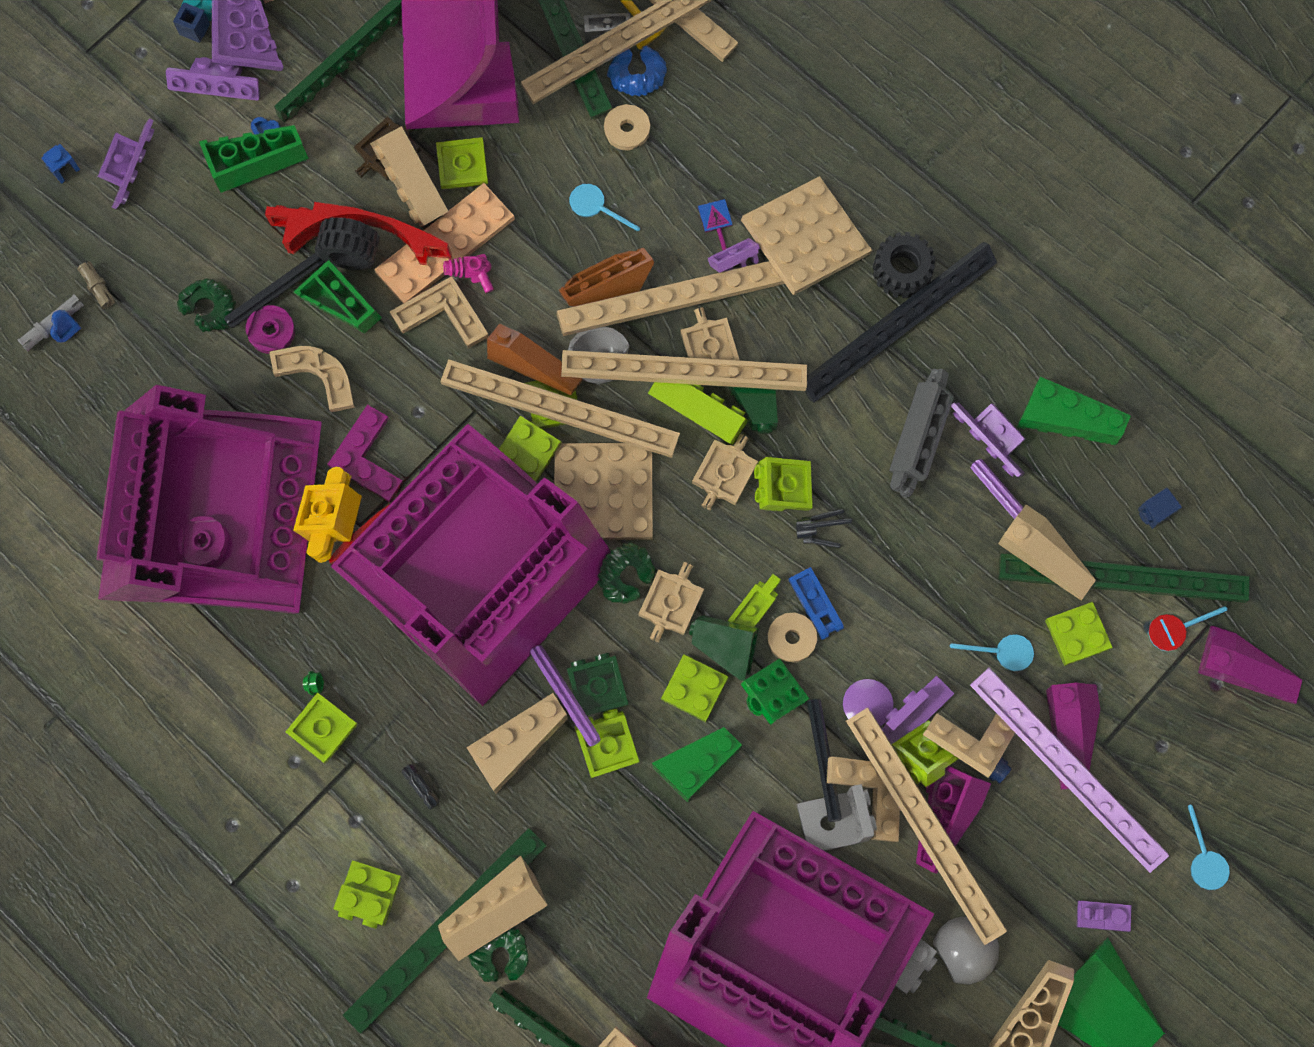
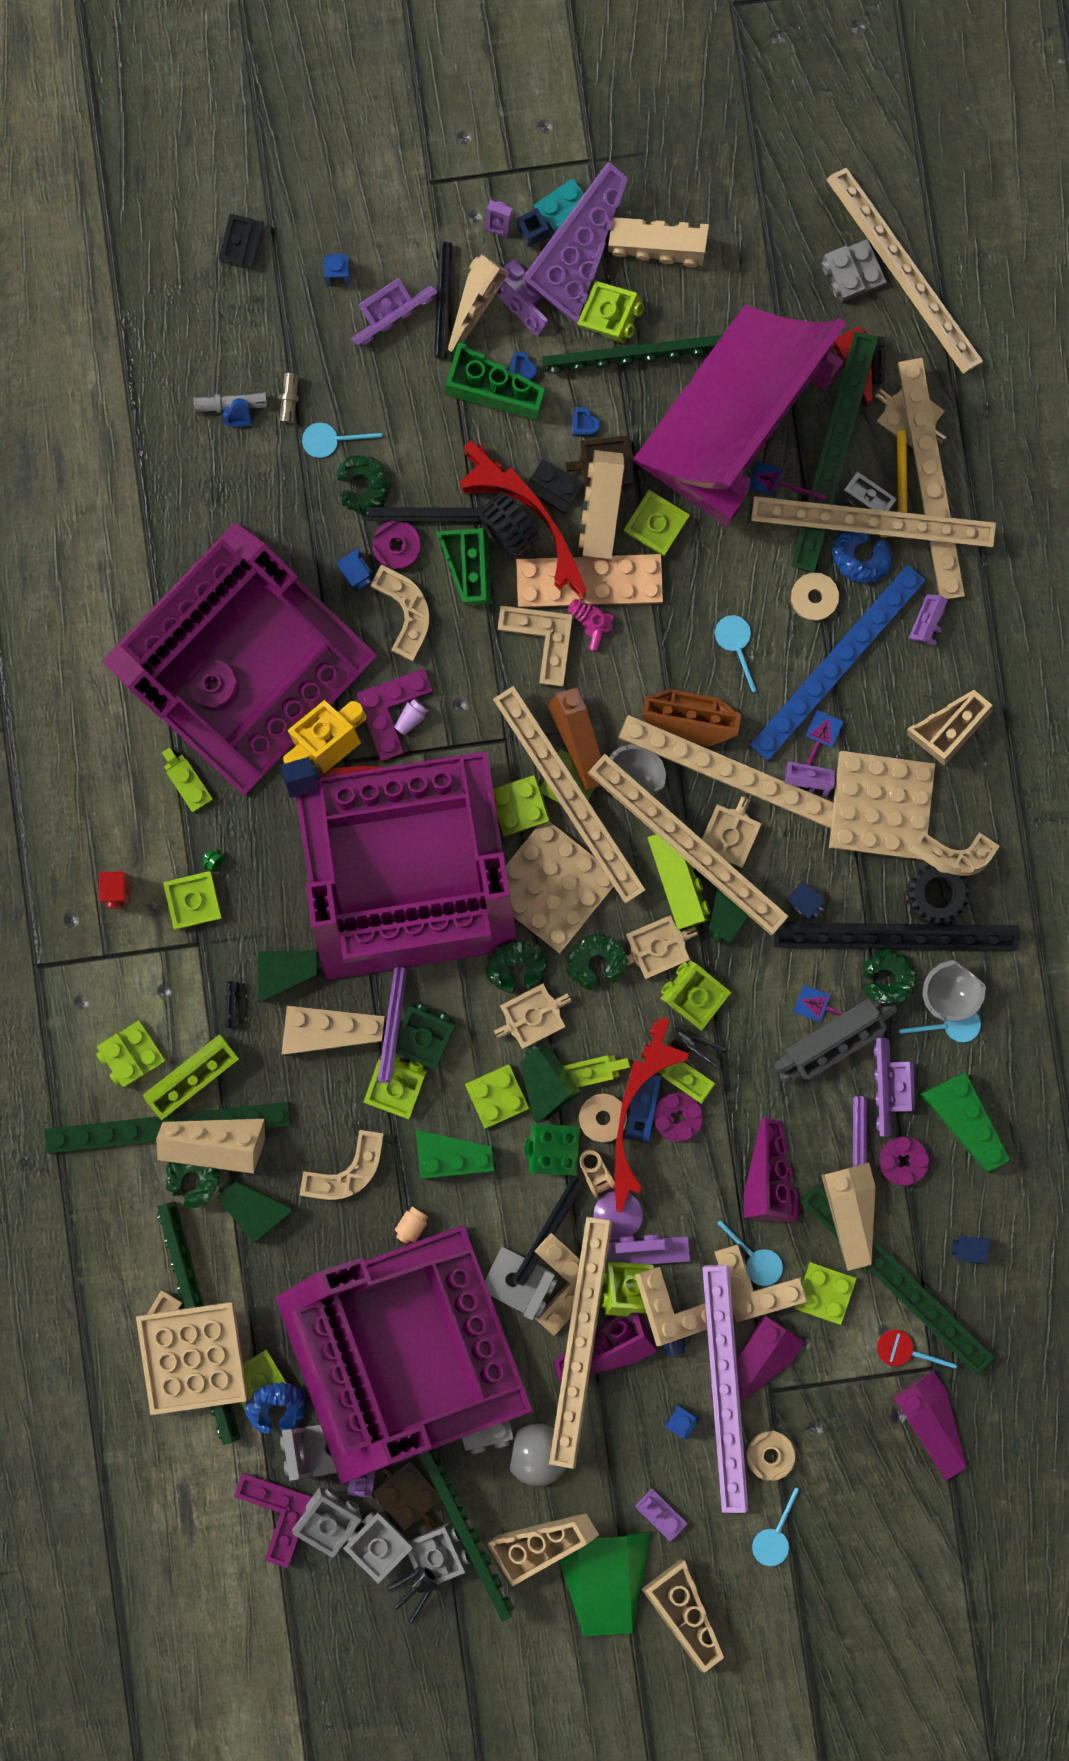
camera: 40 degrees right, 10 degrees up
none -> red brick [99,871,130,909]
none -> lime brick [143,1034,239,1120]
none -> lime hinge [162,747,213,813]
none -> dark green slope [216,1181,293,1243]
none -> dark green slope [258,950,323,1001]
none -> dark blue brick [280,757,320,798]
none -> tan plate [299,1130,384,1200]
none -> medium azure piece [302,422,383,458]
none -> blue window [337,548,372,590]
none -> lavender cone [394,699,428,735]
none -> light nougat brick [395,1206,428,1245]
none -> black axle [434,241,452,359]
none -> tan wedge [448,254,510,353]
none -> medium lavender plate [485,200,513,238]
none -> black plate [527,459,584,515]
none -> dark green piece [566,933,628,990]
none -> blue tile [572,407,600,436]
none -> lime plate [577,281,644,344]
none -> tan piece [579,1149,615,1198]
none -> red slope [615,1017,689,1213]
none -> tan wedge [642,1559,724,1673]
none -> magenta plate [653,1093,703,1142]
none -> lime hinge [658,1062,715,1104]
none -> blue window [664,1404,700,1439]
none -> tan plate [715,1244,808,1322]
none -> magenta wedge [744,1117,799,1222]
none -> tan tile [746,1431,795,1481]
none -> piece [749,461,826,500]
none -> blue plate [749,564,926,762]
none -> dark blue brick [785,881,825,920]
none -> piece [793,985,844,1022]
none -> dark green piece [863,949,917,1004]
none -> magenta plate [879,1137,929,1186]
none -> medium azure piece [899,1013,981,1042]
none -> tan wedge [907,690,993,766]
none -> medium lavender plate [909,594,948,645]
none -> tan plate [909,831,999,876]
none -> light grey cylinder [922,960,986,1021]

